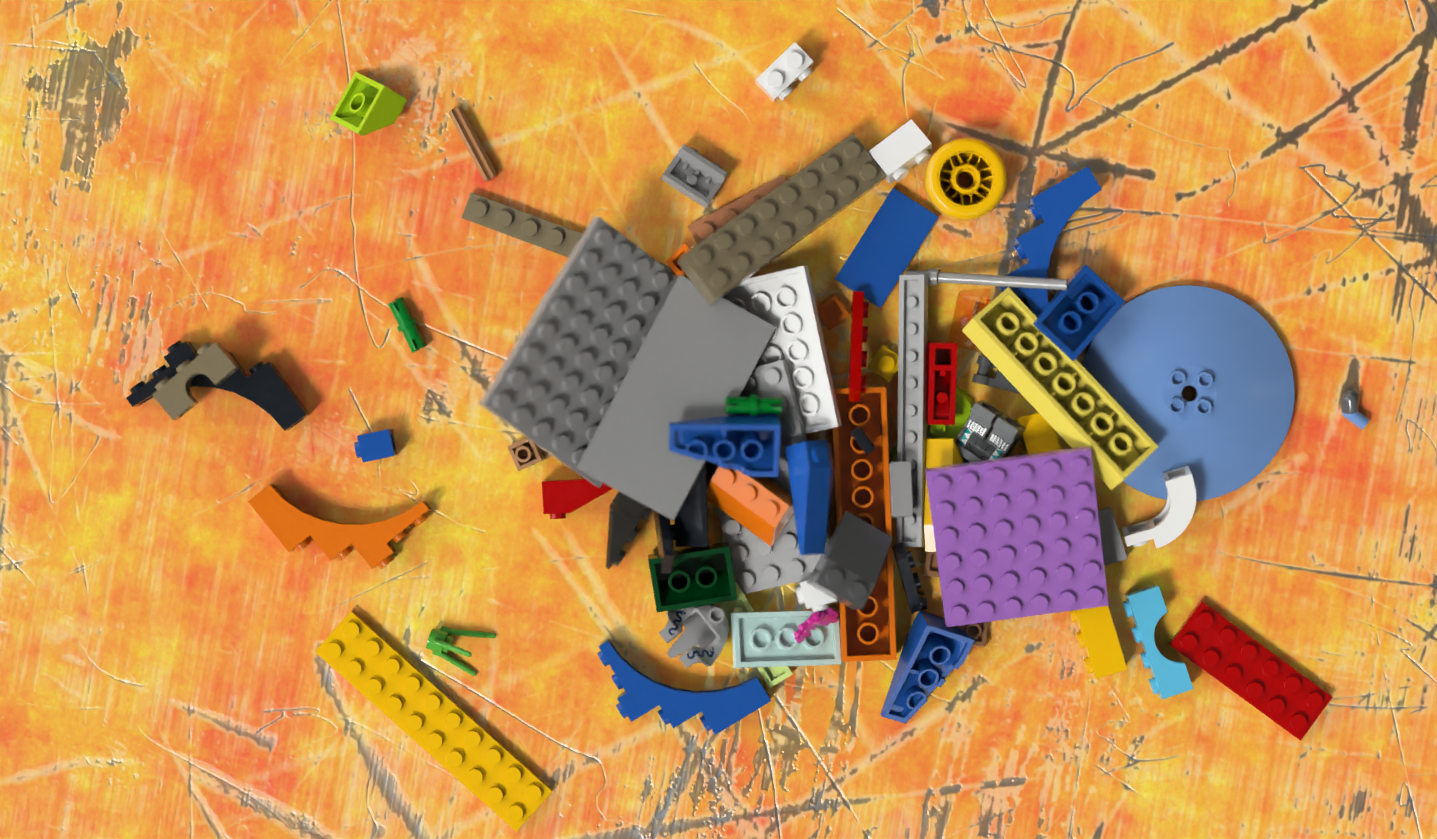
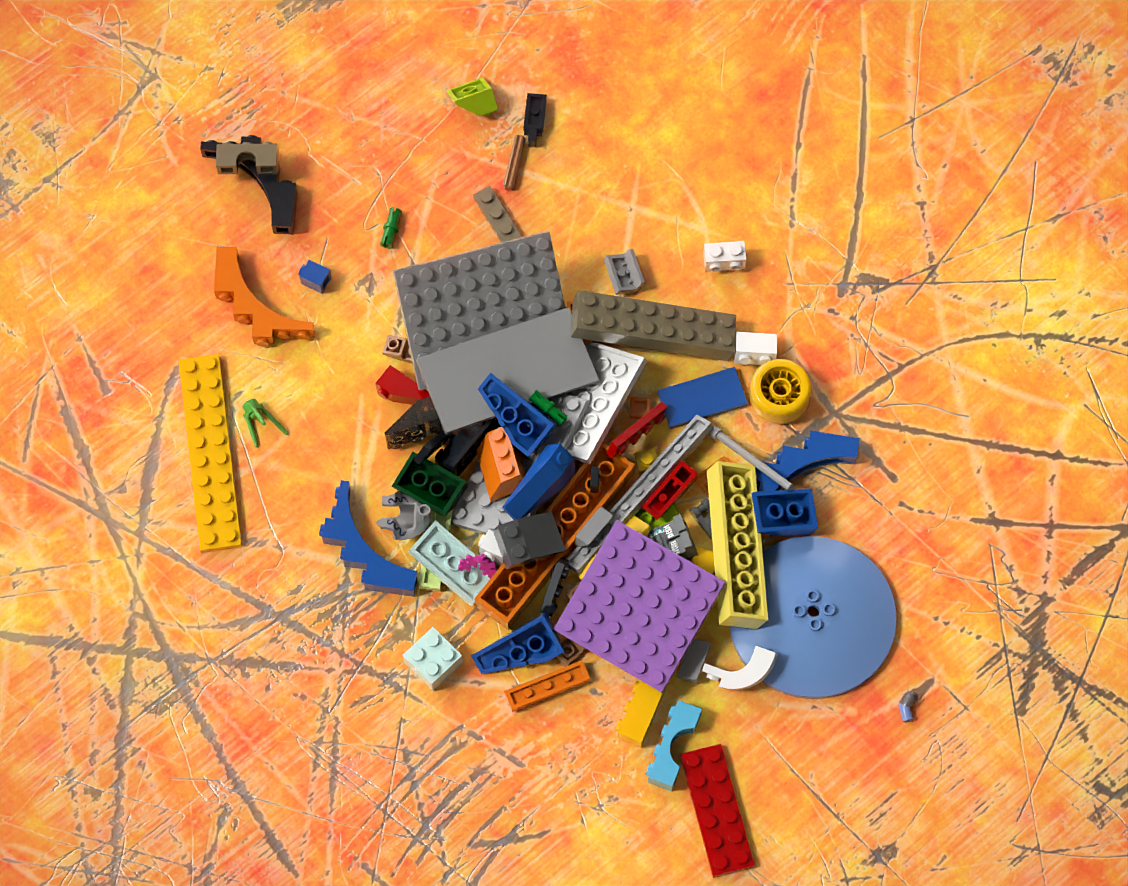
camera: 40 degrees right, 20 degrees down
none -> light aqua brick [402,627,463,691]
none -> orange plate [504,660,590,712]
none -> black hinge [523,93,547,147]

